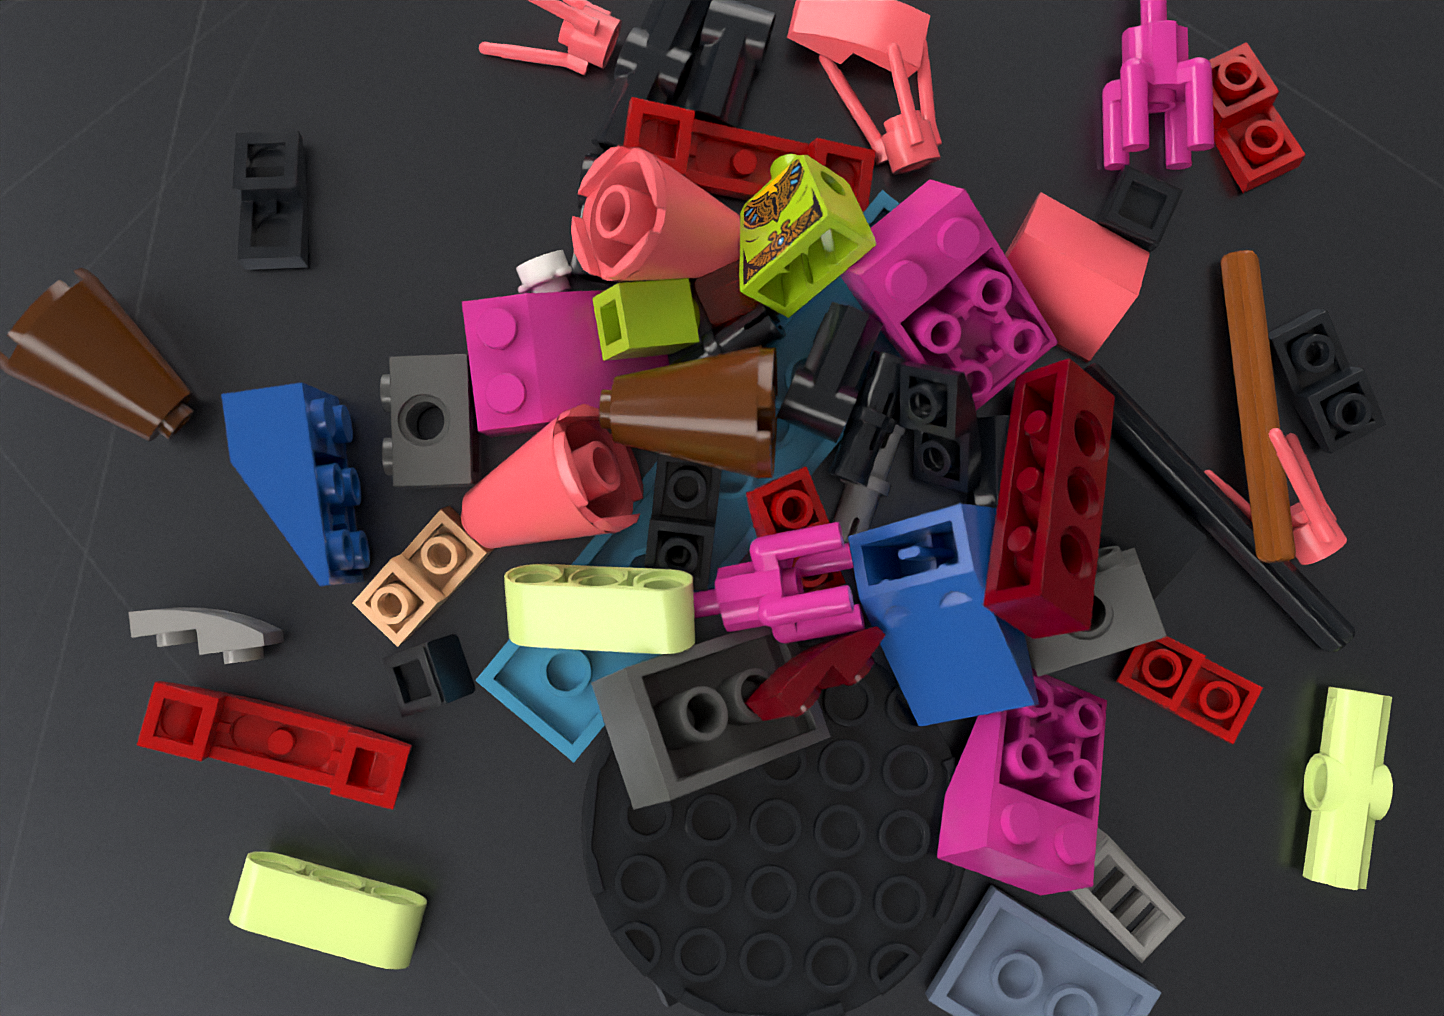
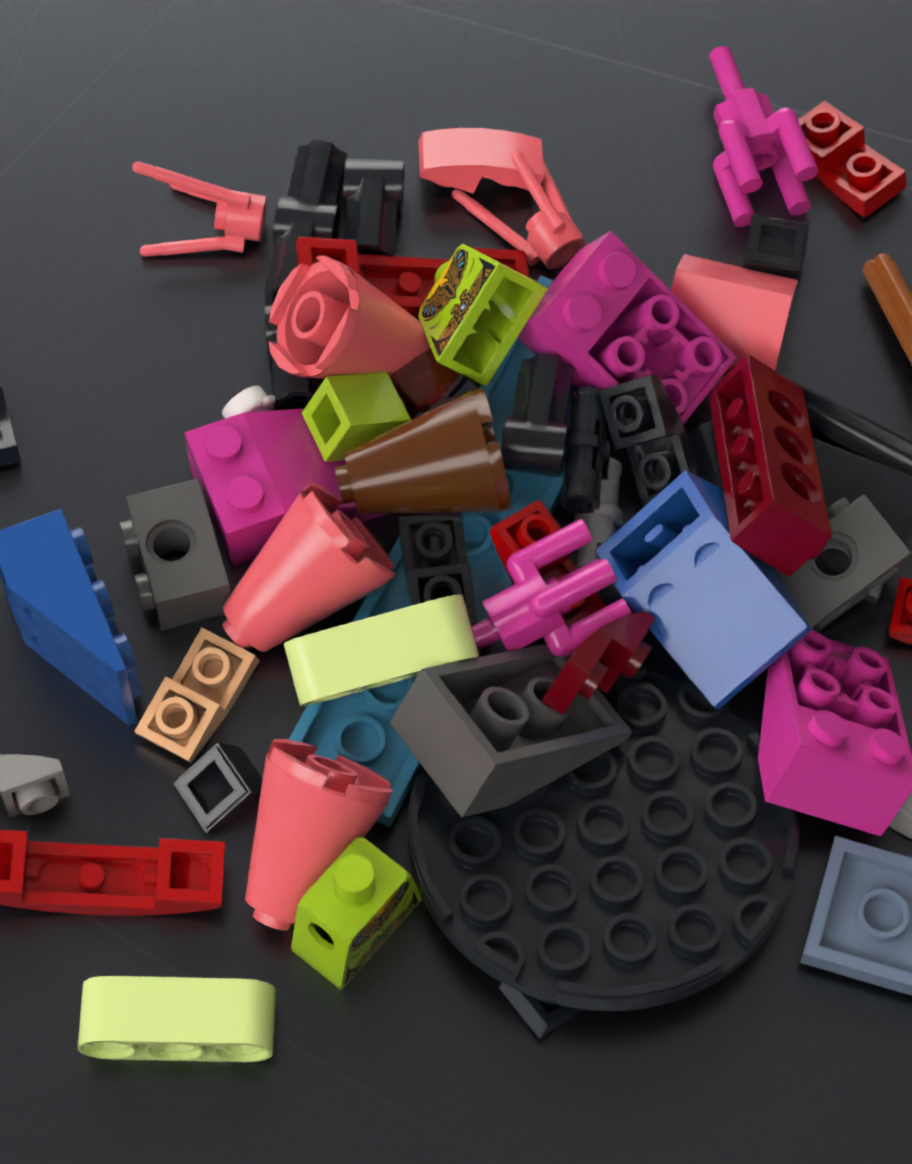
camera: 15 degrees left, 25 degrees down
none -> coral cone [245,739,393,930]
none -> lime torso [291,836,422,990]

